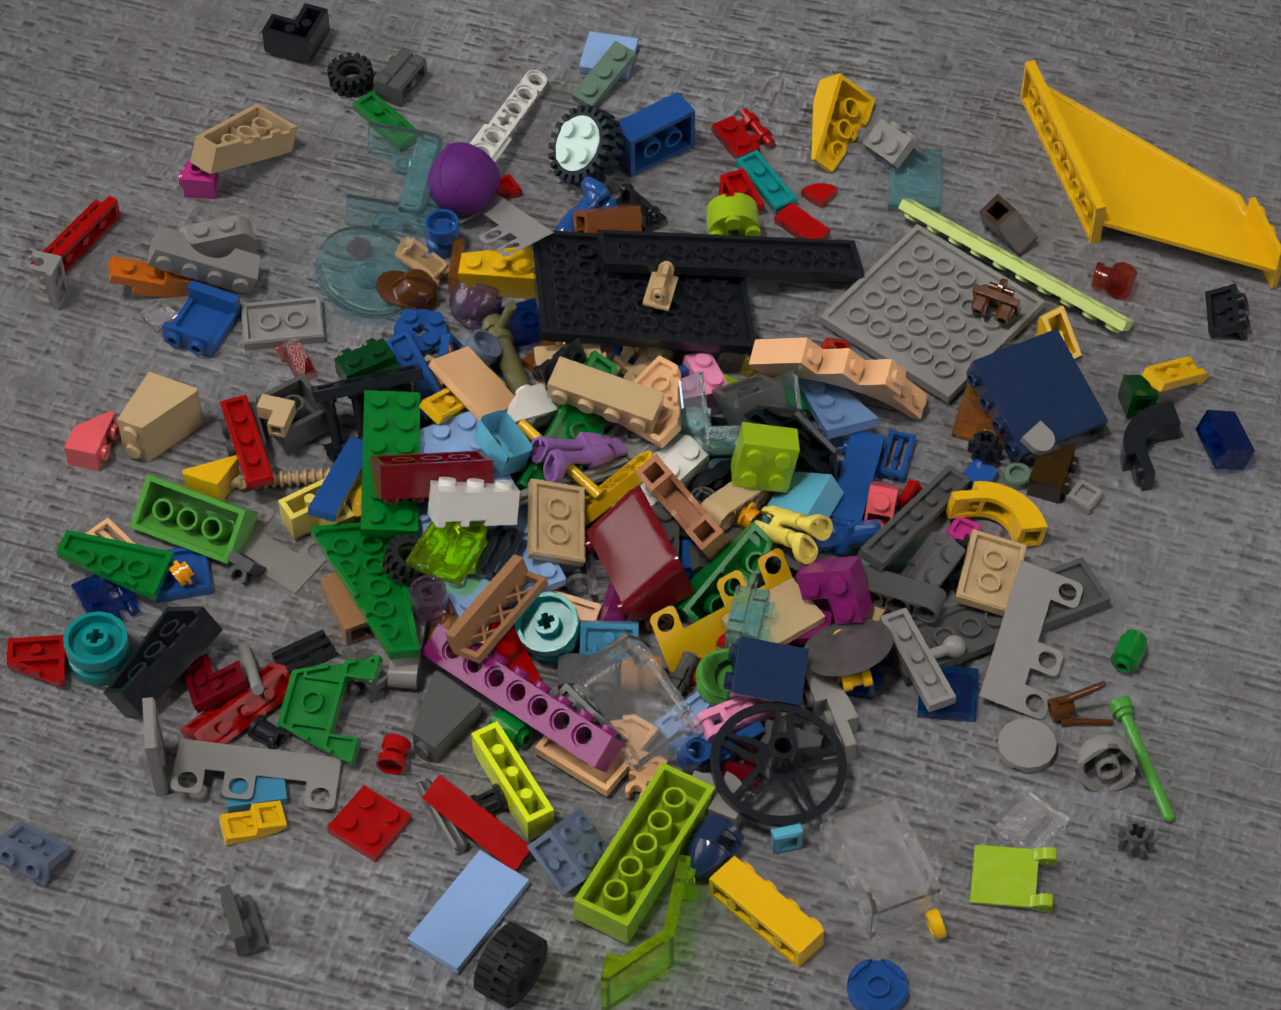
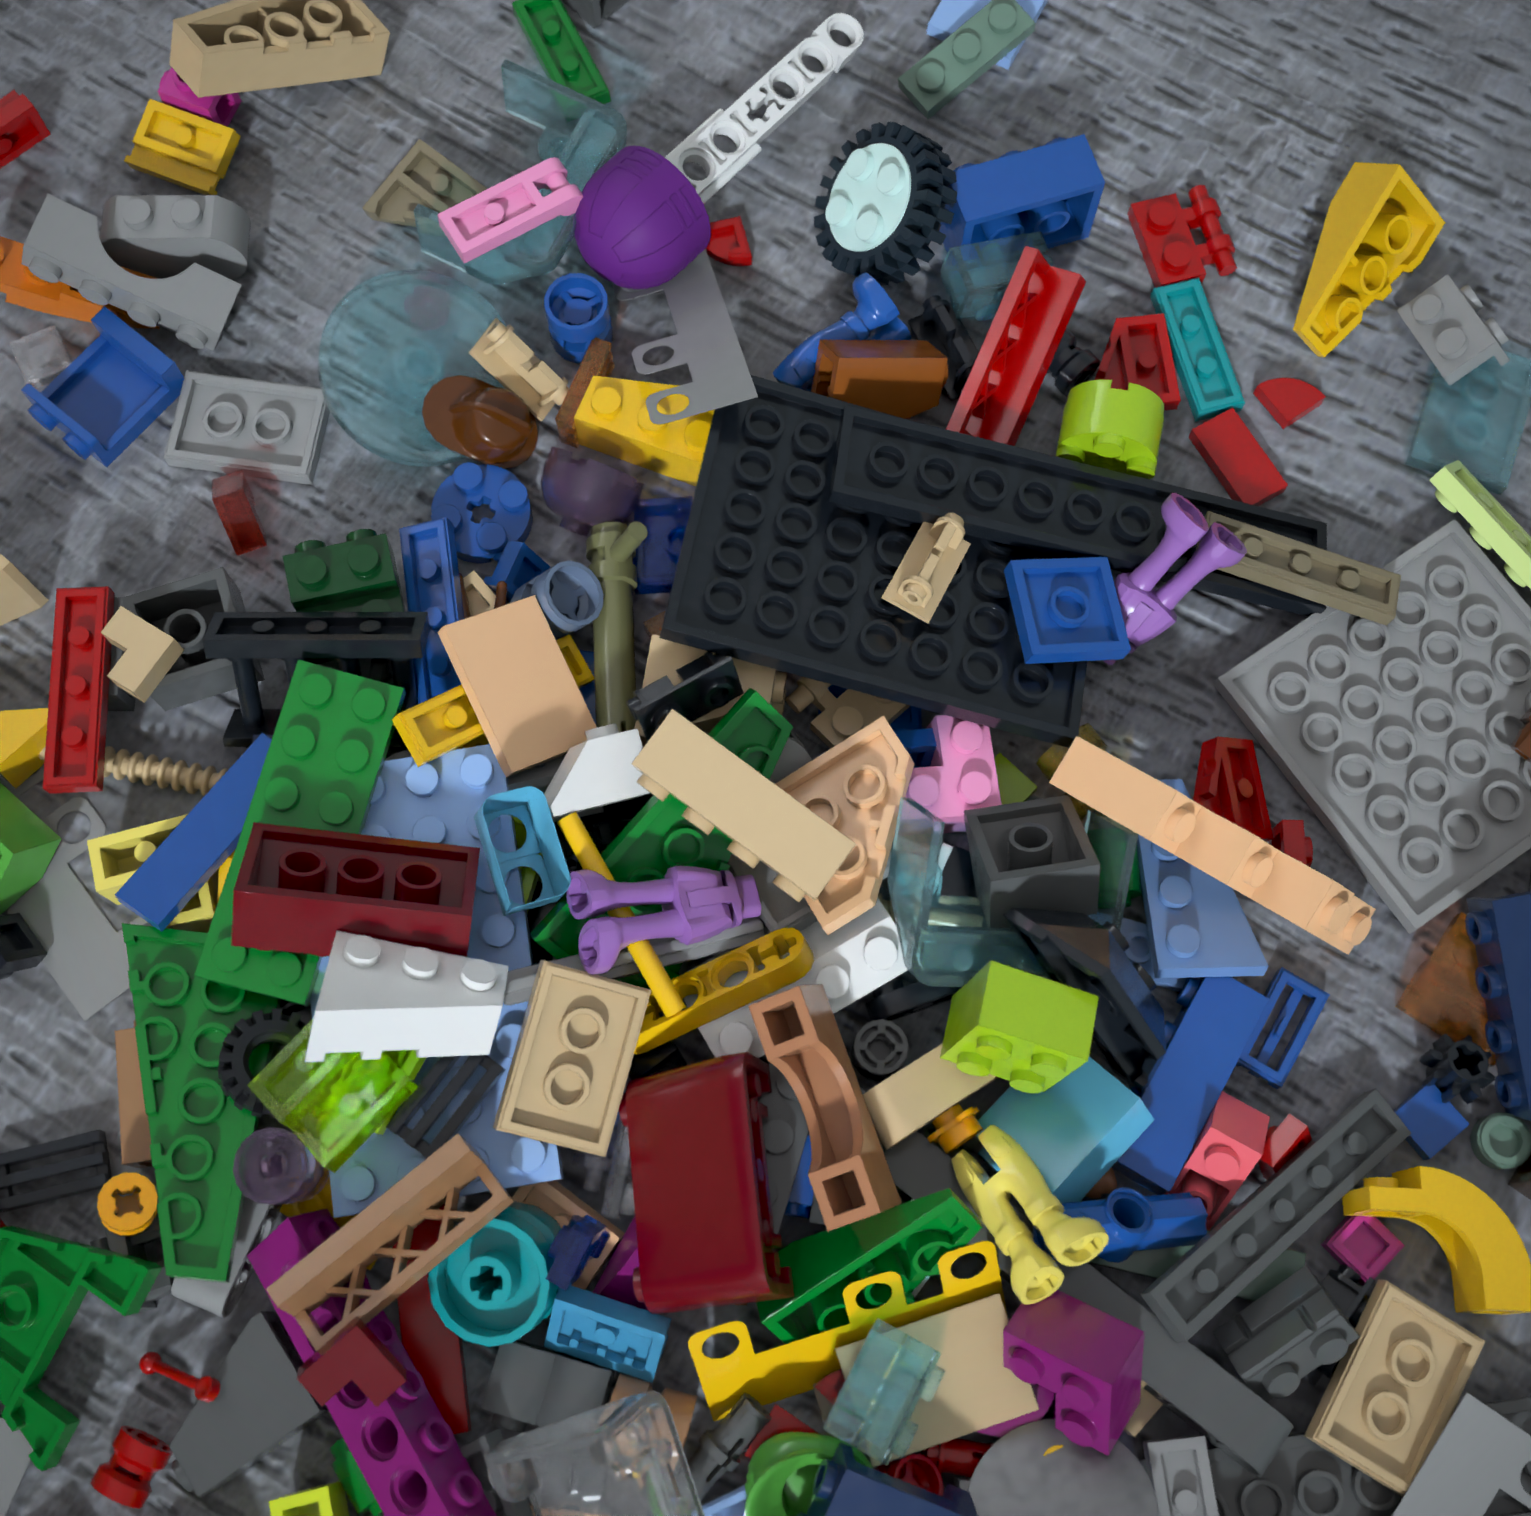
camera: 15 degrees right, 20 degrees up
none -> light orange wheel [97,1173,158,1236]
none -> yellow plate [124,99,241,196]
none -> red hinge [139,1352,221,1403]
none -> dark red piece [296,1315,407,1407]
none -> dark tan wing [362,139,487,232]
none -> bright pink plate [437,157,584,264]
none -> clear blue plate [545,1215,610,1291]
none -> clear light blue brick [940,232,1055,321]
none -> red fence [946,246,1086,446]
none -> blue plate [1004,557,1131,664]
none -> black wheel [1046,328,1100,397]
none -> medium lavender piece [1102,493,1247,665]
none -> dark tan tile [1196,511,1401,626]

